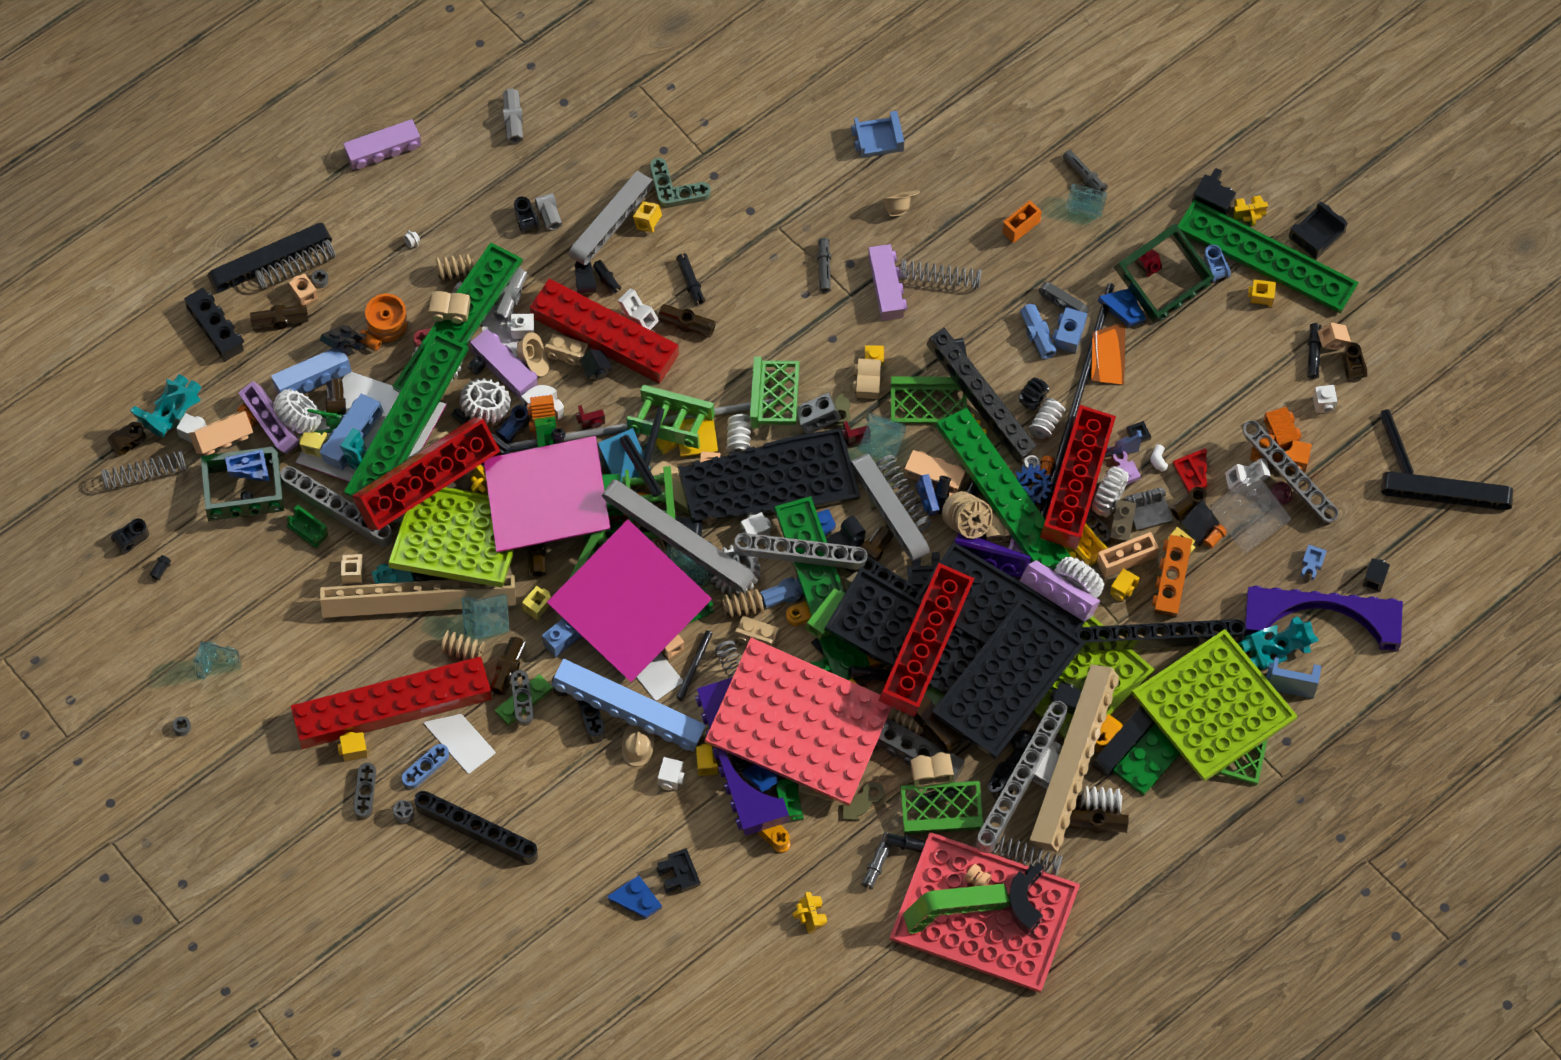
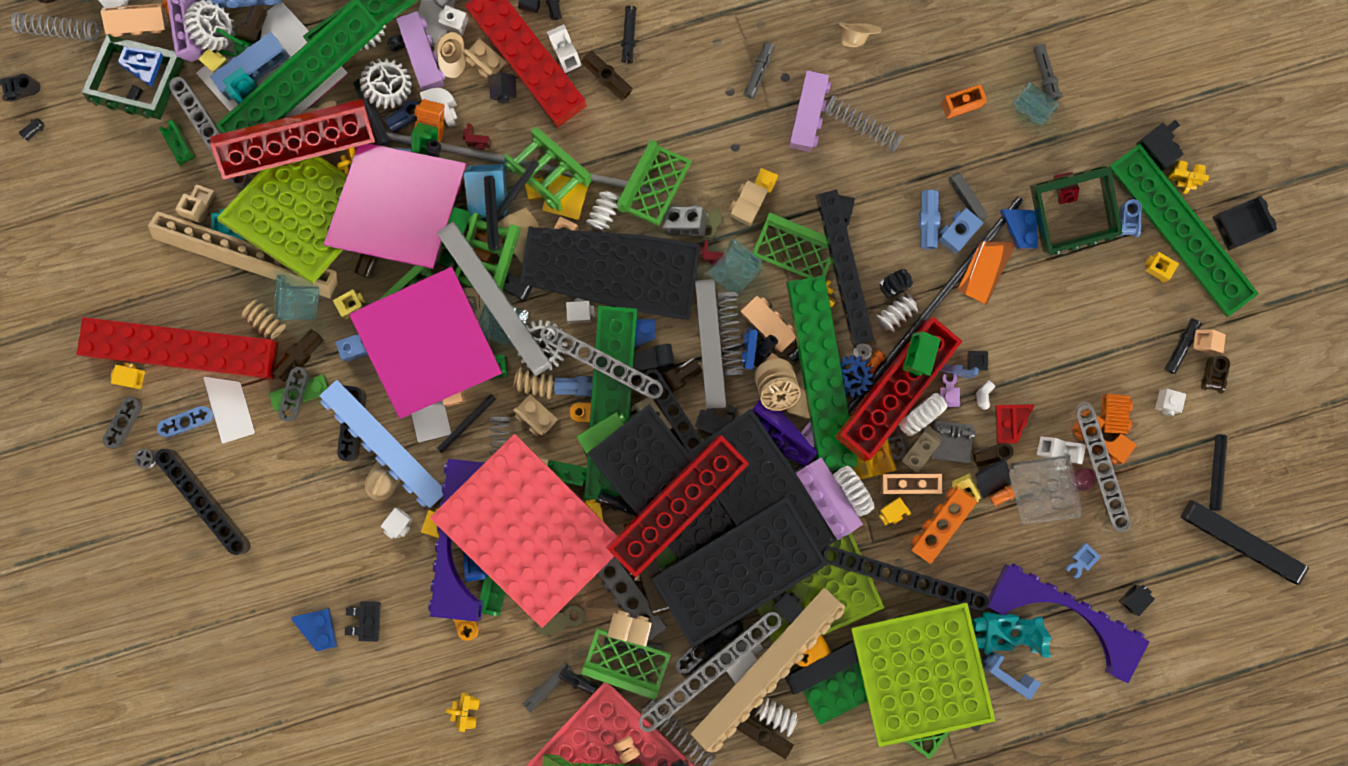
camera: 30 degrees right, 20 degrees up
clear light blue bracket [193,641,242,679] -> none
none -> green hinge [902,331,941,376]

